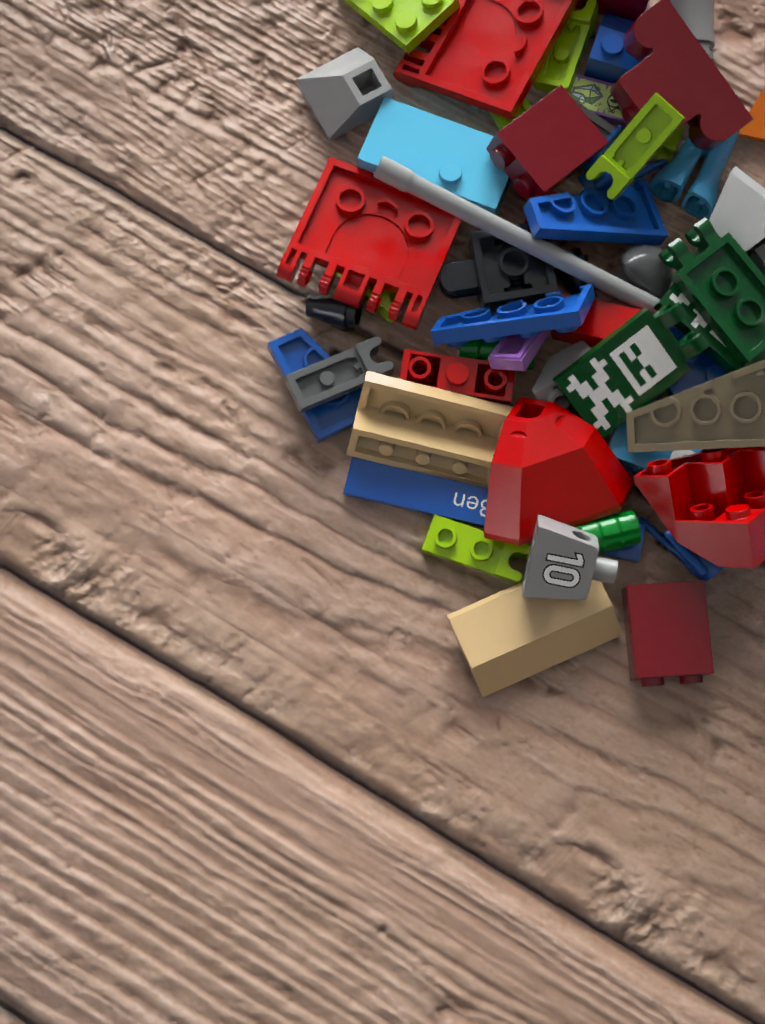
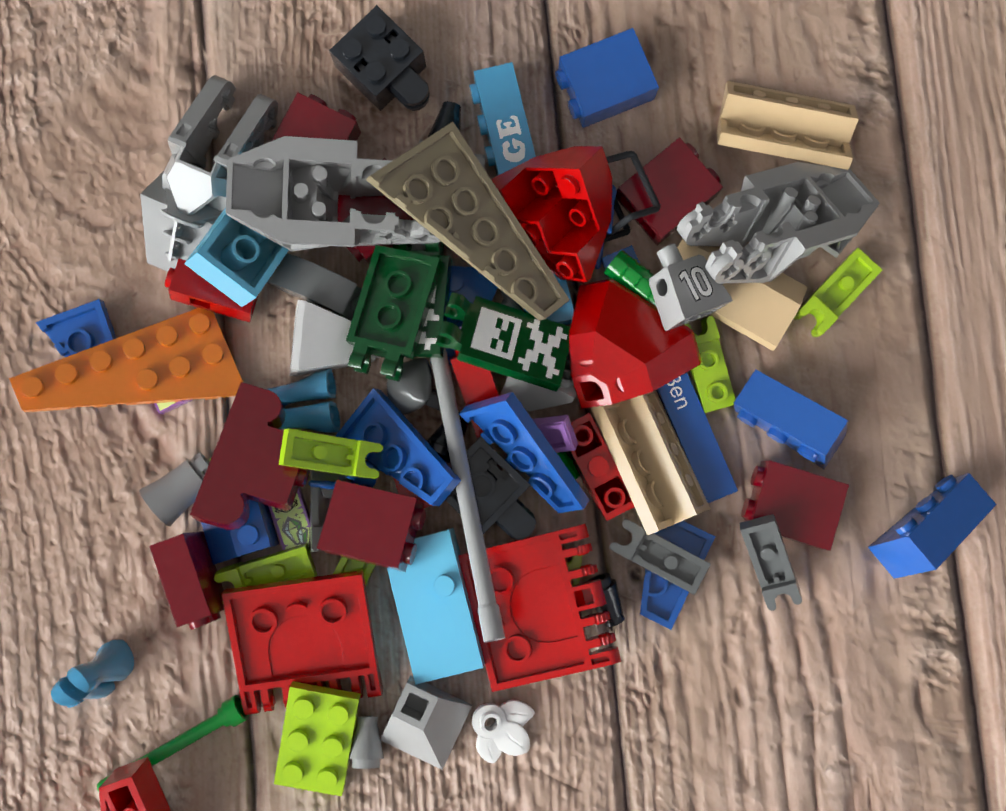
camera: 130 degrees left, 5 degrees up
none -> light grey cone [349,716,384,769]
none -> white plate [472,699,535,764]
none -> black piece [603,151,660,243]
none -> light grey connector [677,162,880,284]
none -> tan slope [717,81,859,170]
none -> blue wedge [734,369,848,469]
none -> dark grey plate [739,514,802,611]
none -> dark red brick [741,460,849,551]
none -> lime plate [794,248,882,337]
none -> blue wedge [868,473,997,579]

